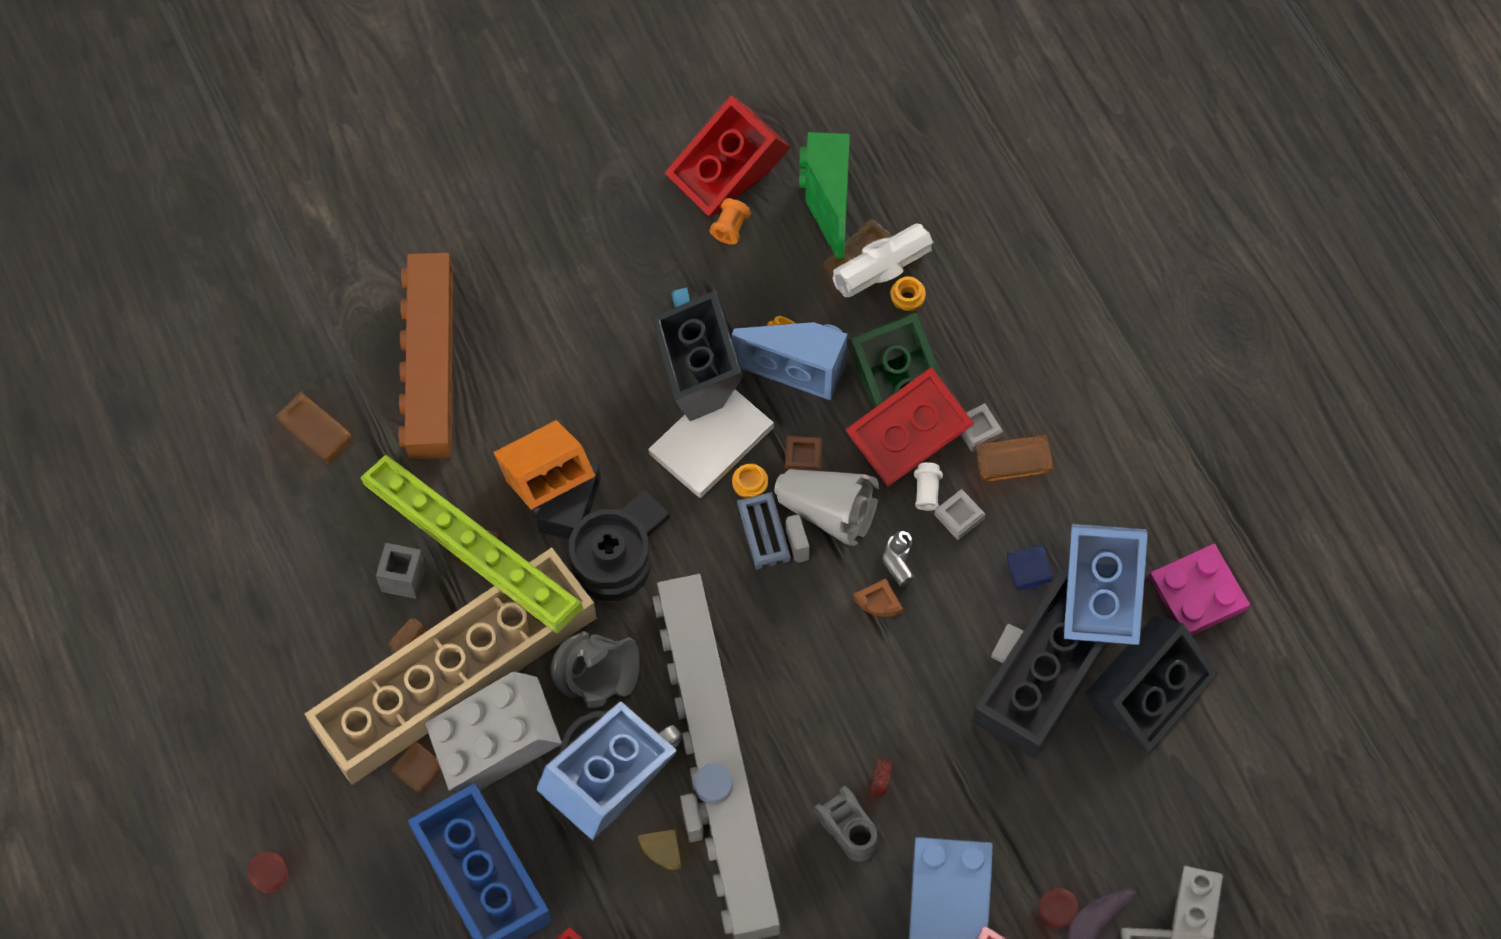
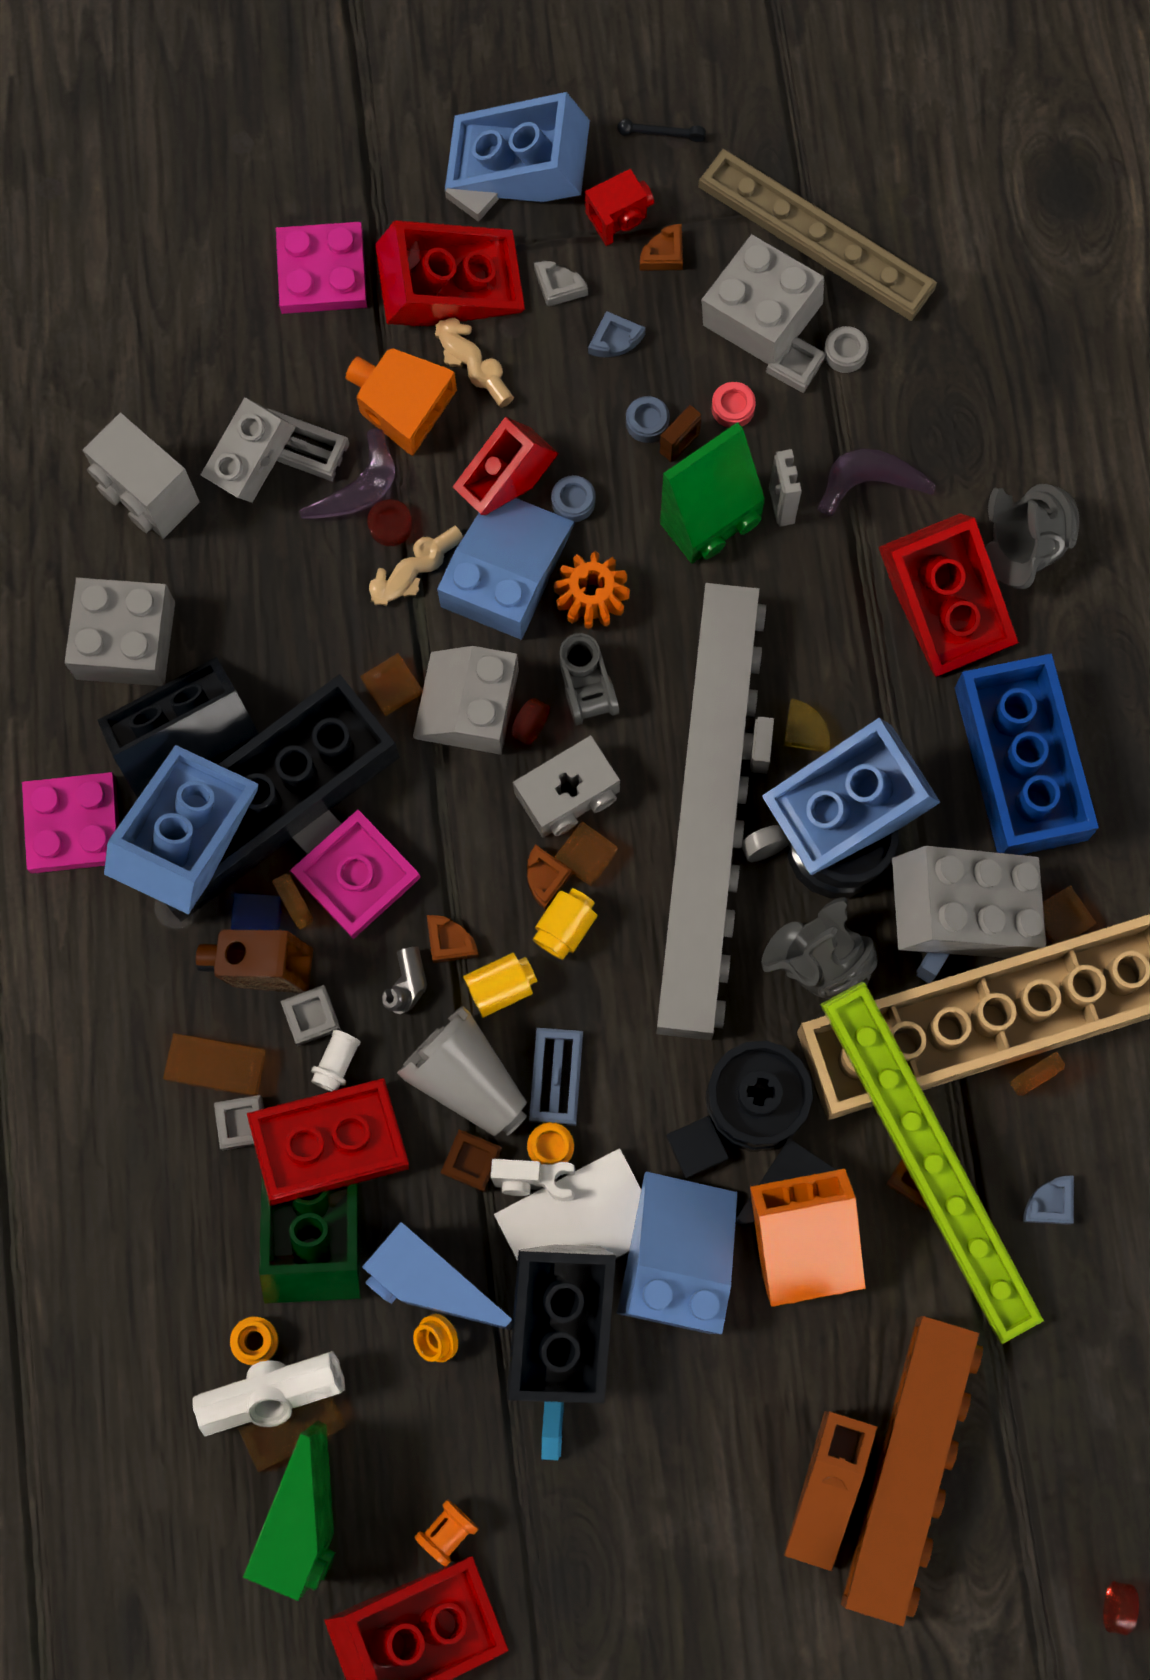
camera: 160 degrees left, 10 degrees up
clear orange tile [276,392,353,463] -> none
dark grey brick [376,543,426,599] -> none
sand blue tile [695,764,733,804] -> none
light grey tile [786,514,809,563] -> none
none -> light grey brick [65,577,175,686]
none -> light grey brick [83,412,200,539]
none -> reddish brown torso [196,929,313,993]
none -> clear orange tile [272,874,314,930]
none -> dark pink plate [290,809,421,939]
none -> clear orange tile [360,653,422,716]
none -> tan animal [369,526,463,606]
none -> light grey slope [413,646,519,755]
none -> yellow brick [463,952,538,1018]
none -> white plate [491,1159,575,1201]
none -> light grey brick [513,735,620,838]
none -> dark orange tile [527,844,573,910]
none -> yellow brick [532,888,597,960]
none -> orange gear [554,551,630,630]
none -> clear orange tile [555,821,619,886]
none -> medium blue slope [617,1172,737,1334]
none -> dark orange slope [784,1411,877,1571]
none -> sand blue tile [1023,1176,1074,1225]
none -> clear red tile [1103,1581,1139,1635]

